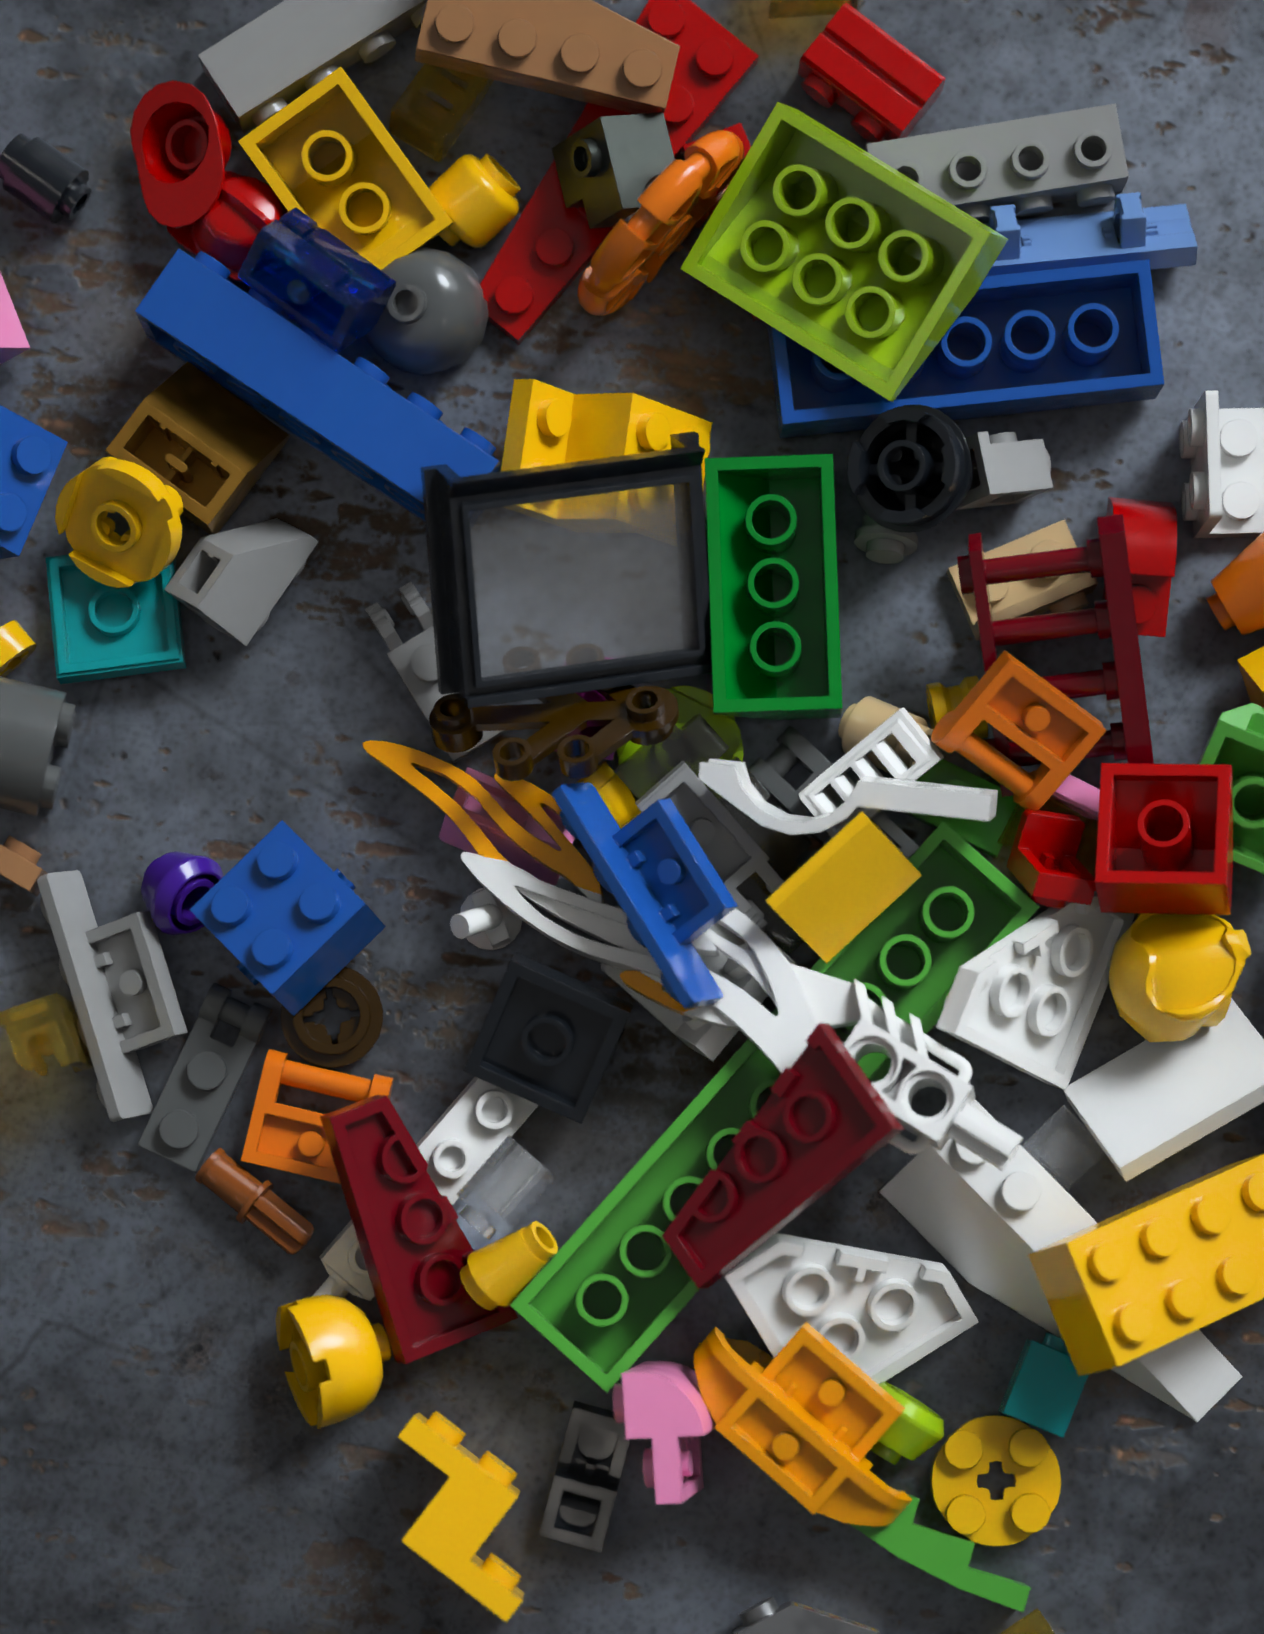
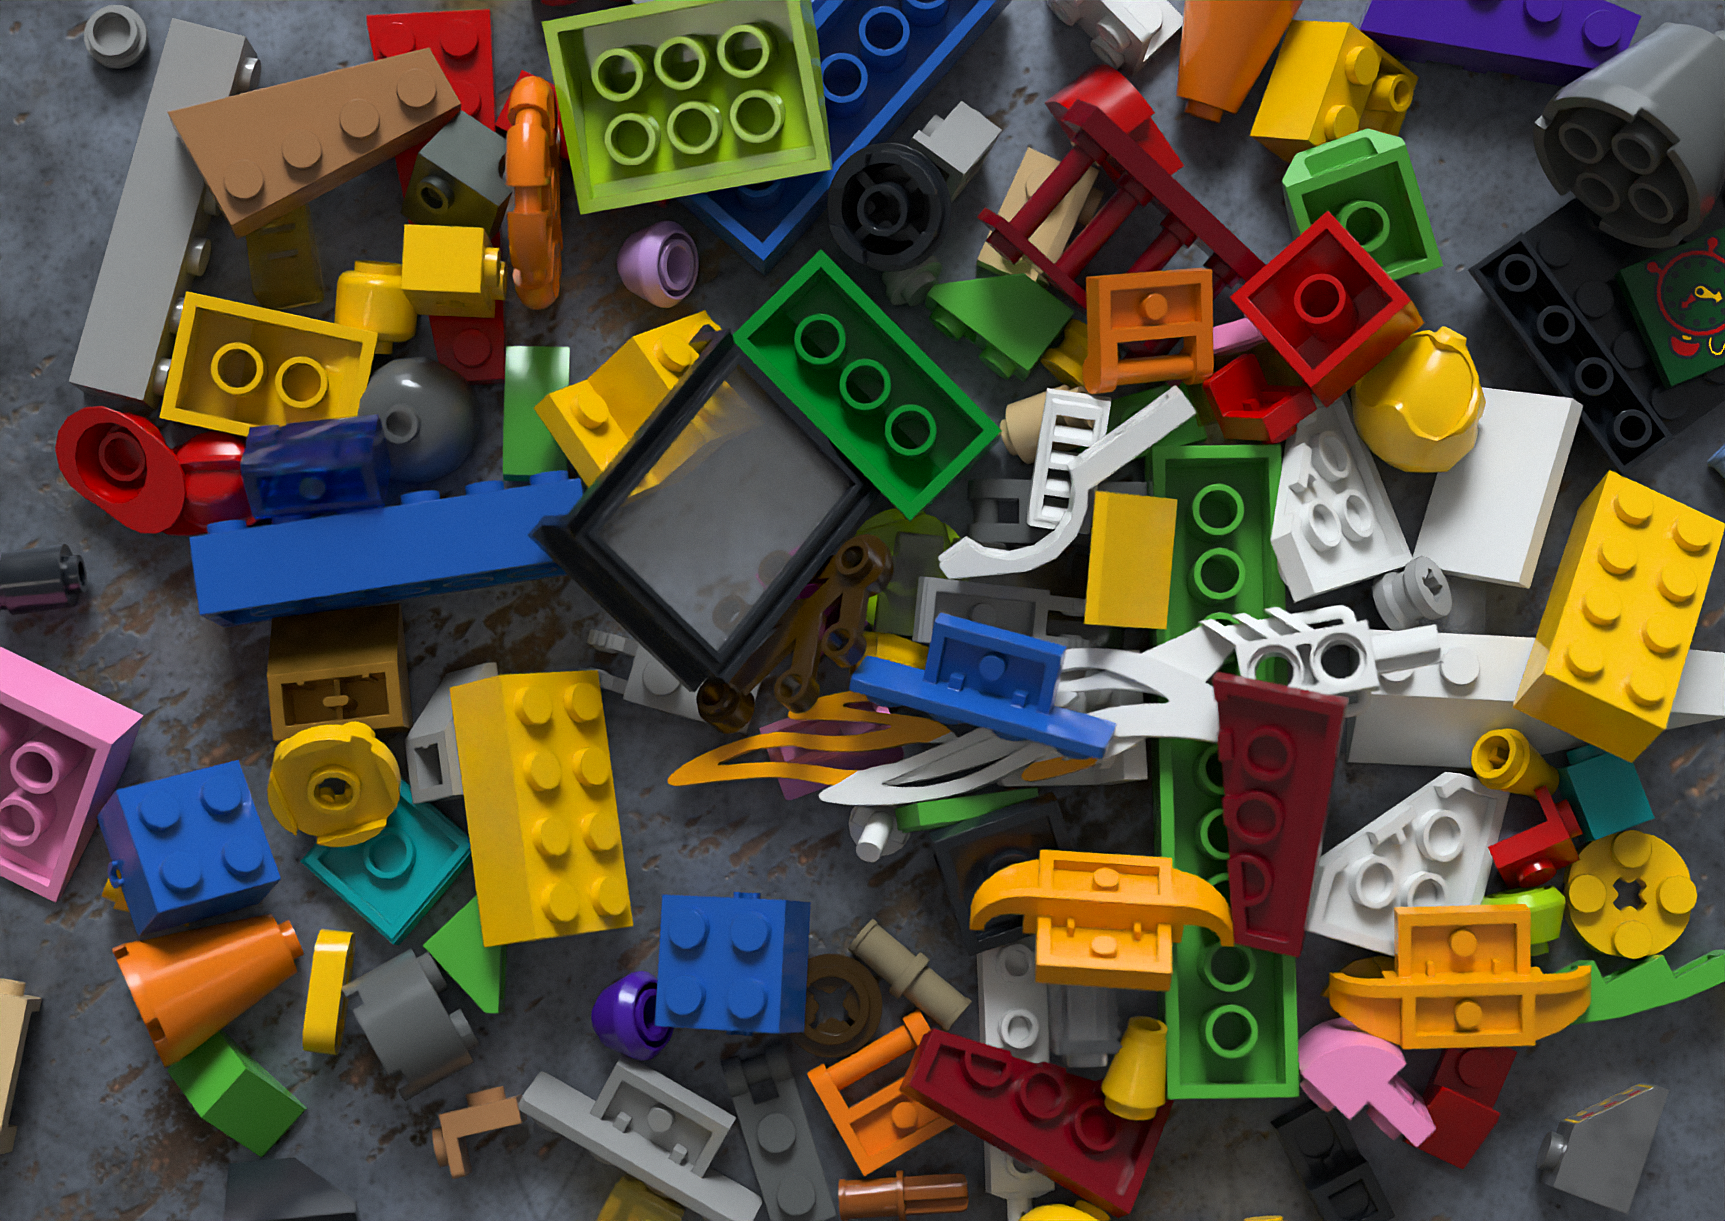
camera: 45 degrees left, 0 degrees up
none -> yellow brick [401,225,508,318]
none -> bright green slope [423,895,508,1013]
none -> yellow brick [449,670,633,947]
none -> bright green slope [503,346,571,481]
none -> lavender cone [617,221,699,308]
none -> dark tan pin [847,919,972,1032]
none -> bright green tile [895,787,1038,833]
none -> bright green slope [925,273,1074,382]
none -> light orange plate [970,850,1234,991]
none -> light grey wheel [1372,556,1452,631]
none -> red slope [1402,1046,1517,1169]
none -> yellow cone [1471,728,1559,800]
none -> red bracket [1488,785,1583,890]

